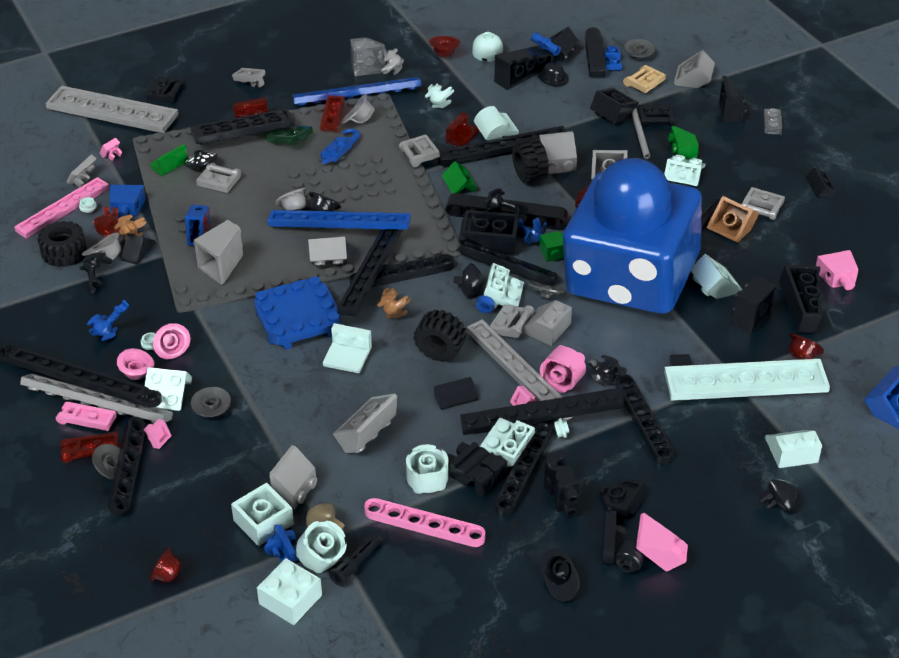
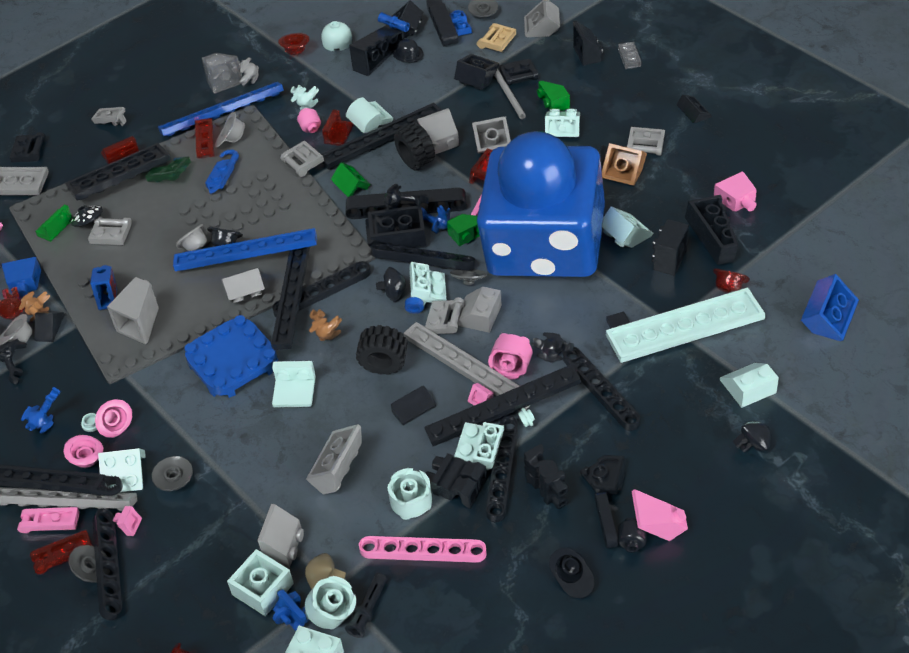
camera: 10 degrees left, 5 degrees up
none -> bright pink head [297,108,321,133]

